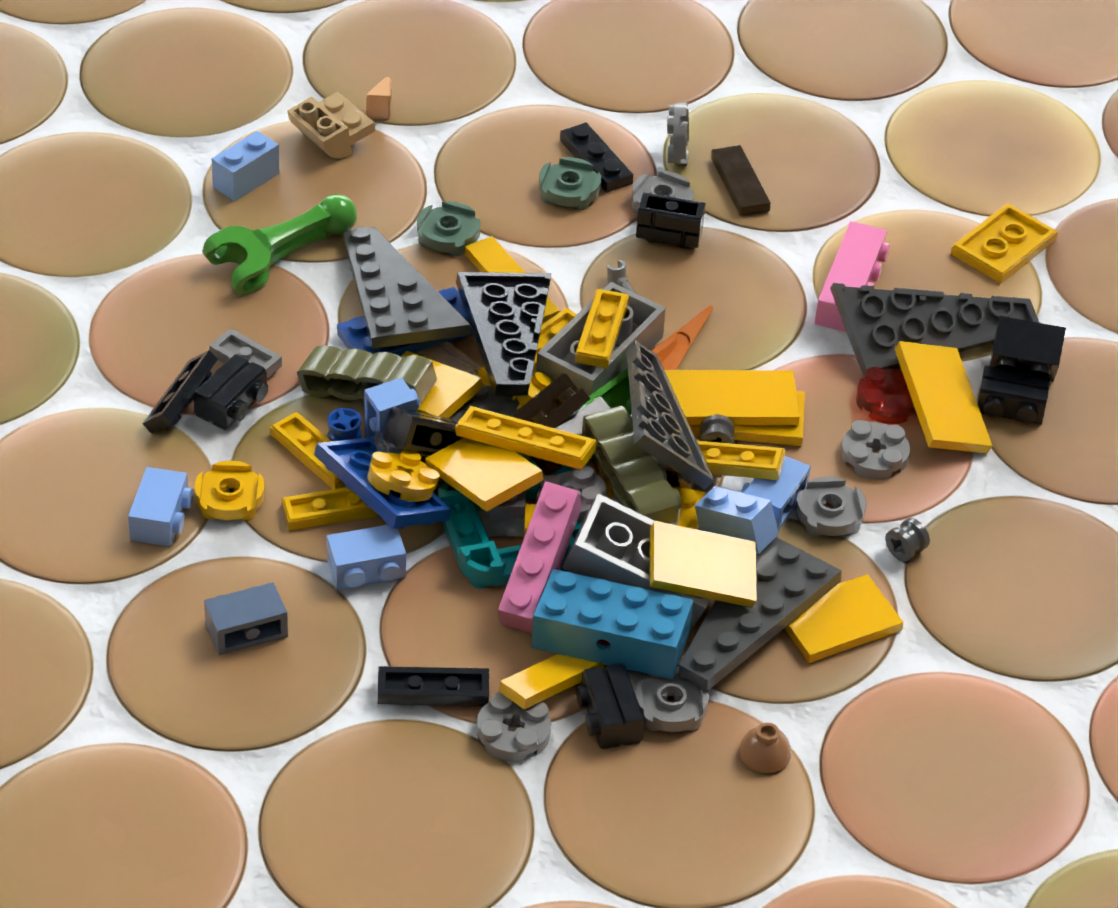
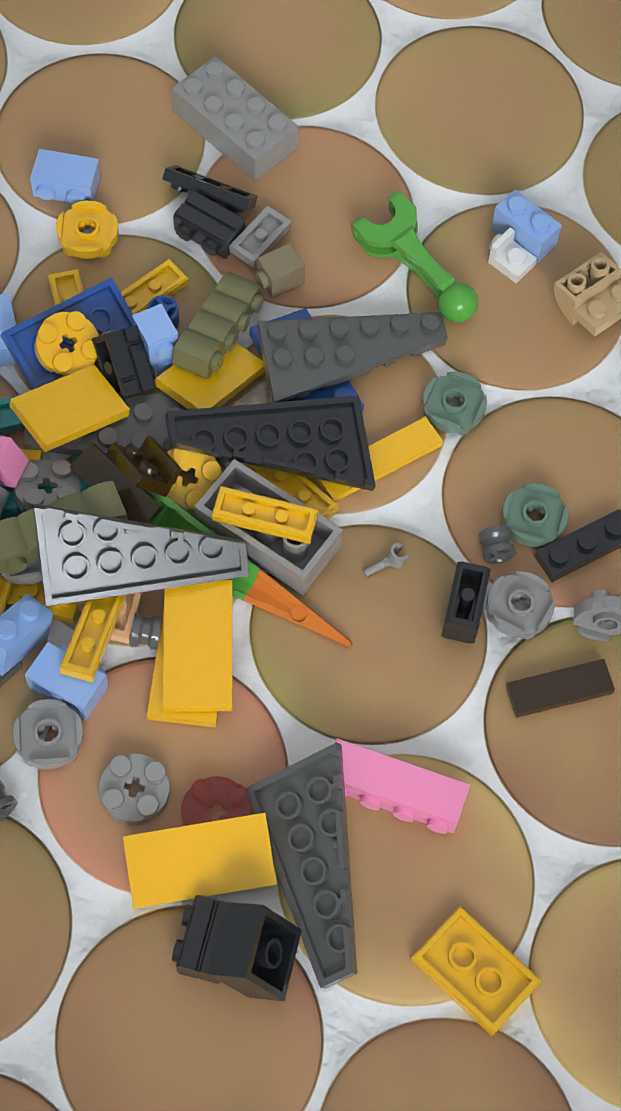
camera: 90 degrees right, 20 degrees up
yellow tile [455,406,597,470] -> none
none -> light grey brick [172,56,299,182]
none -> dark tan brick [255,243,305,298]
none -> dark grey wheel [478,525,516,564]
none -> white bracket [488,227,537,284]

